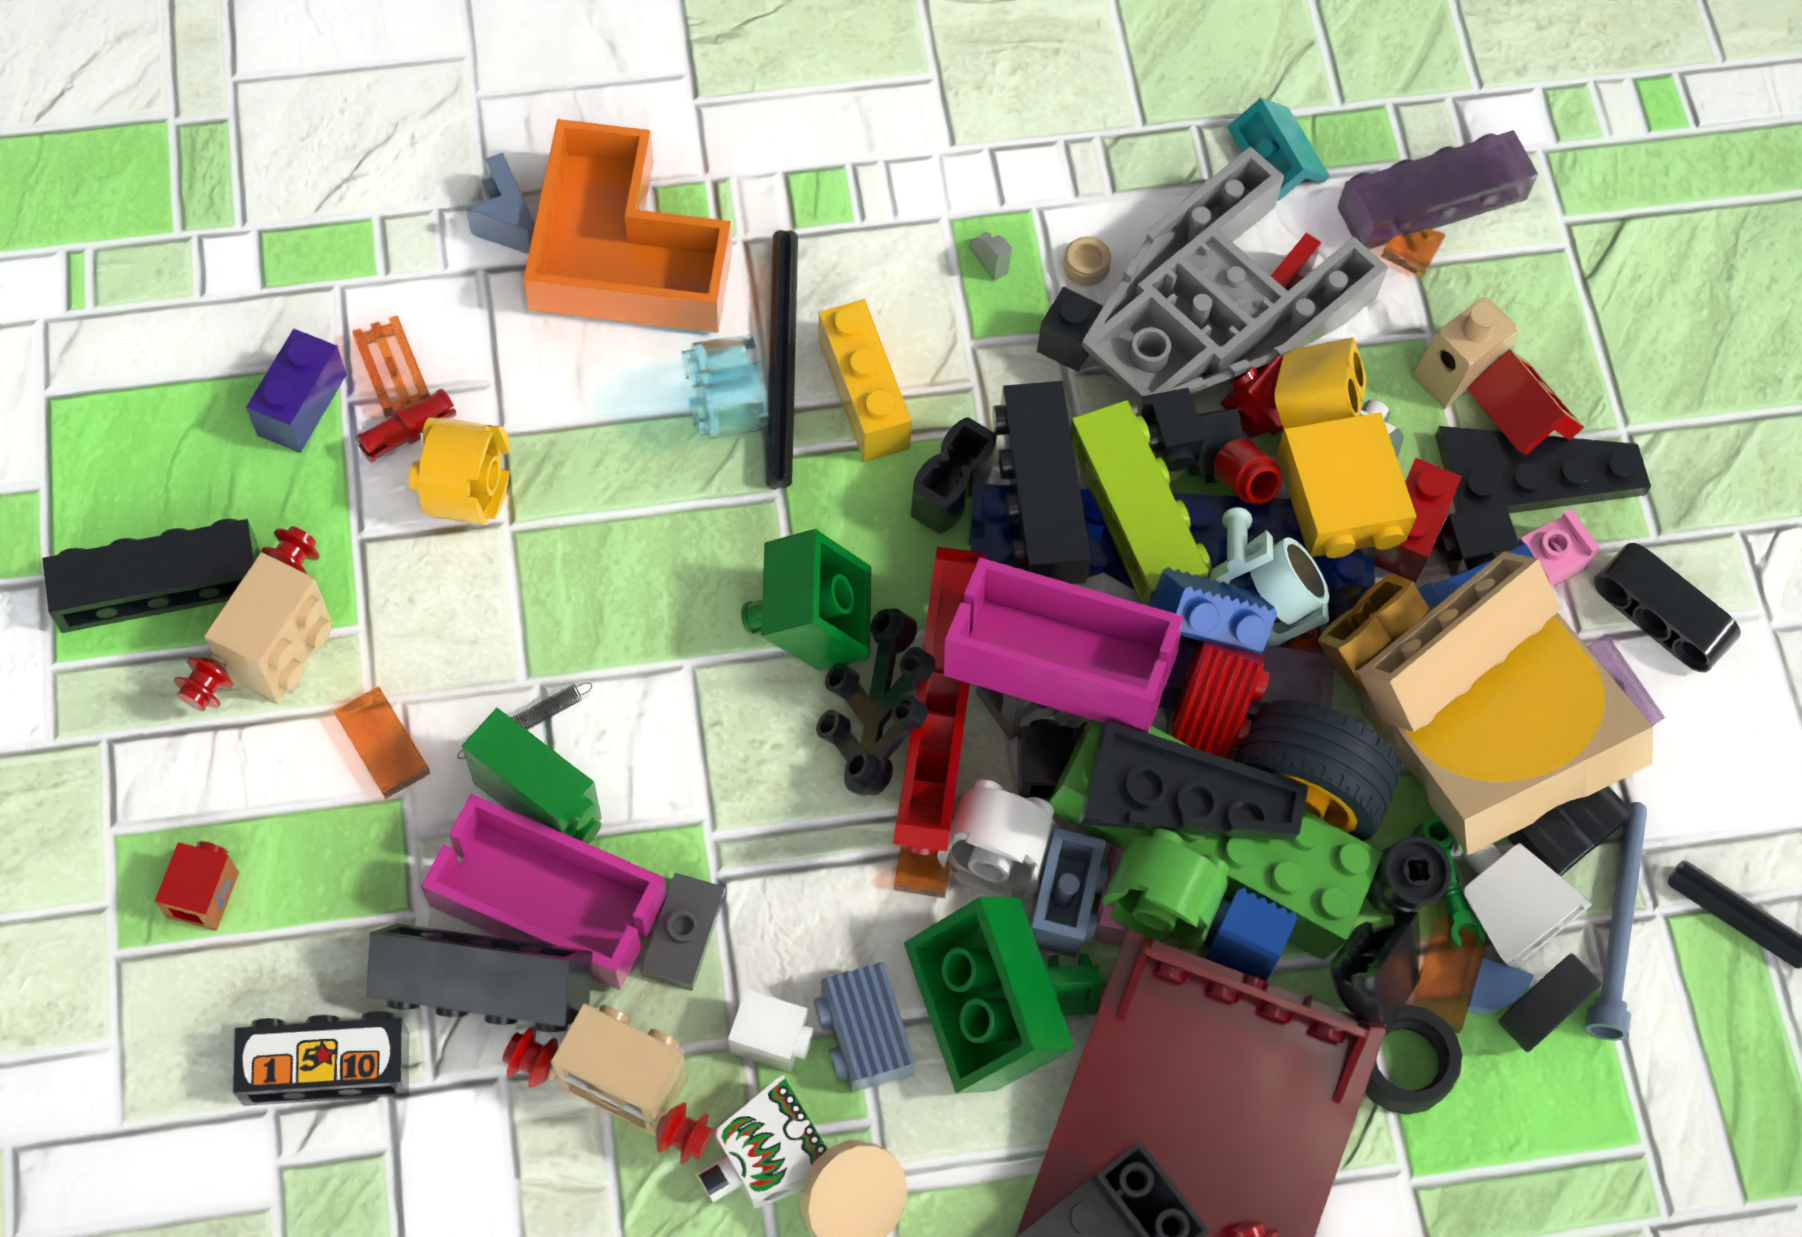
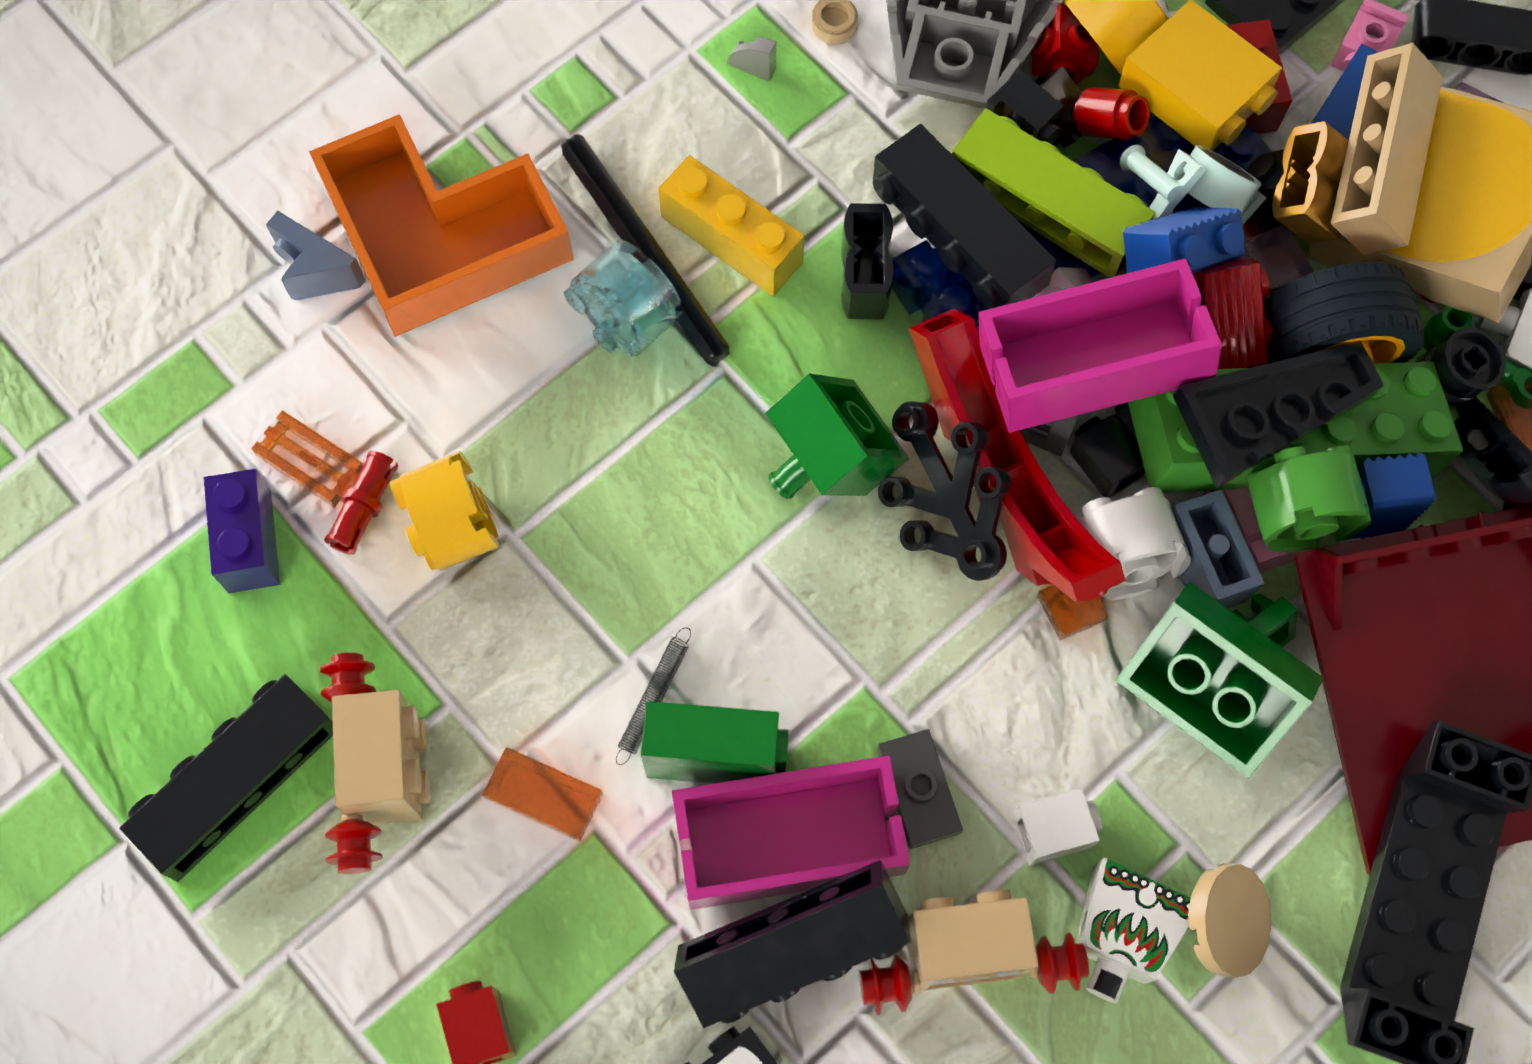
camera: 30 degrees left, 5 degrees up
sand blue brick [814,962,915,1093] -> none
black brick [1037,286,1103,372] -> none
black brick [1436,504,1520,577] -> none

